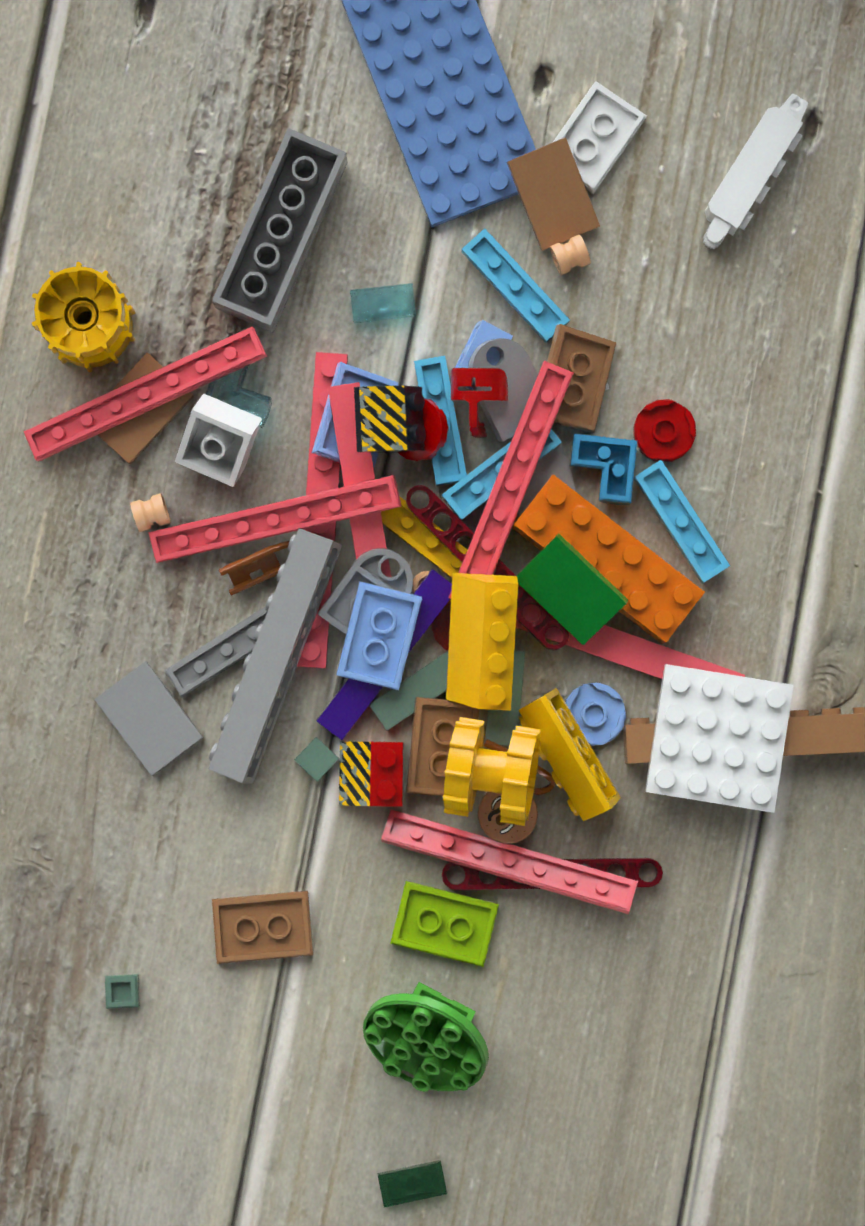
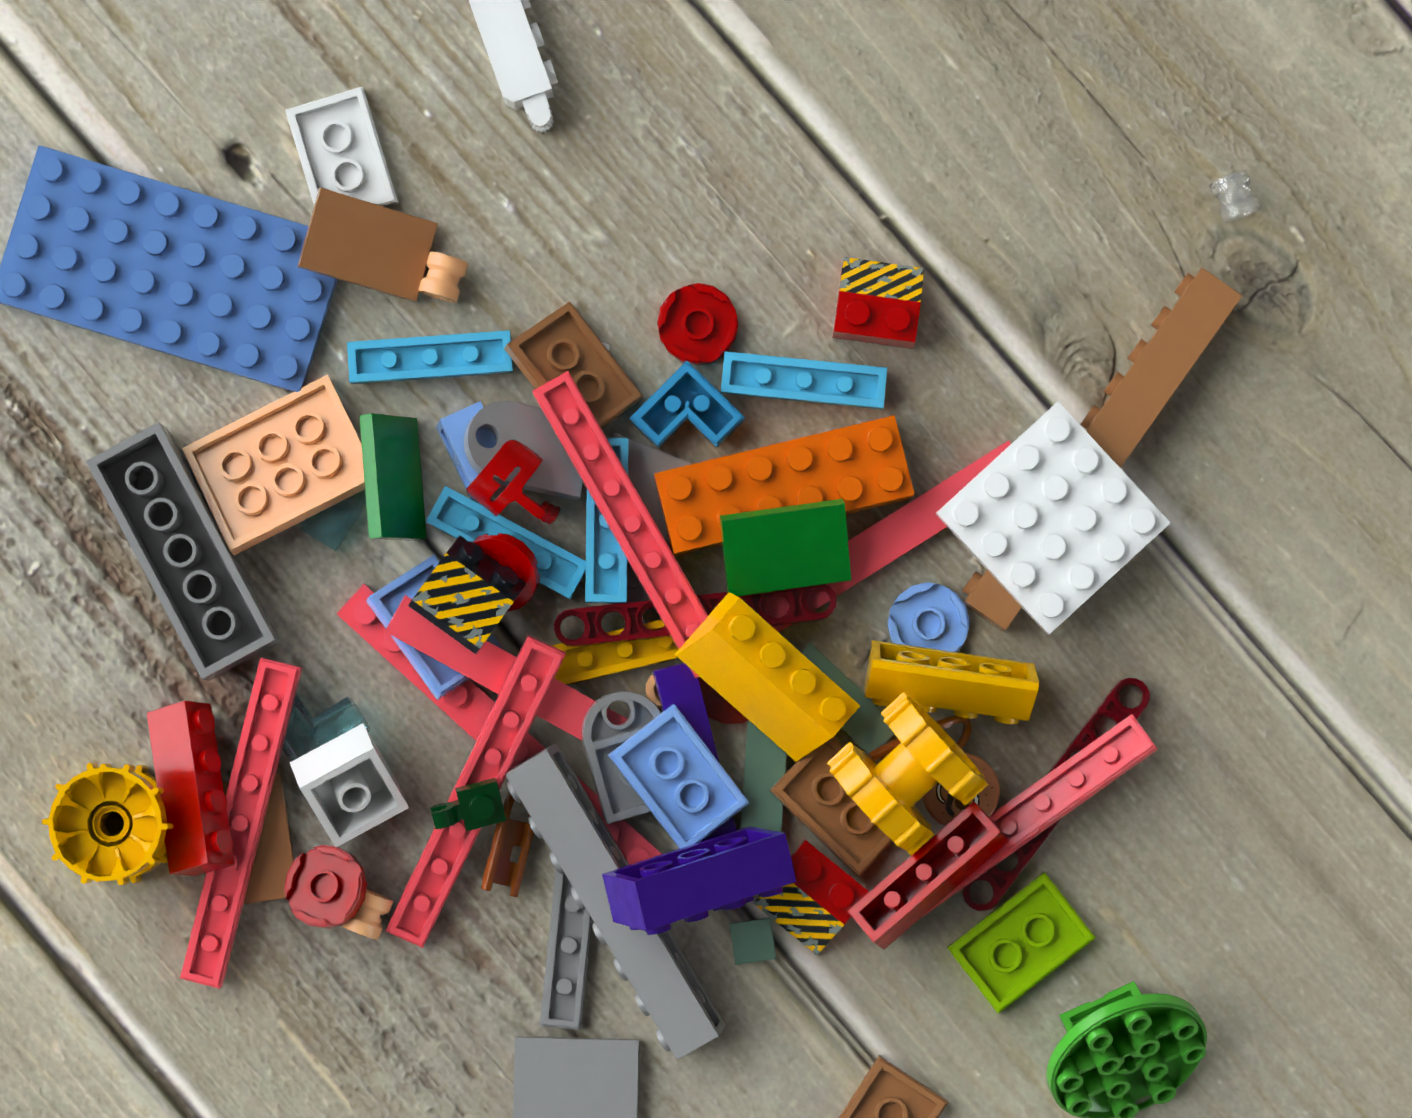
camera: 45 degrees left, 0 degrees up
none -> red brick [147,700,234,876]
none -> light nougat plate [182,374,365,556]
none -> tile [284,845,367,929]
none -> green tile [359,413,427,541]
none -> dark green plate [430,778,507,831]
none -> dark purple brick [602,826,797,935]
none -> slope [832,257,924,349]
none -> red brick [848,802,1009,950]

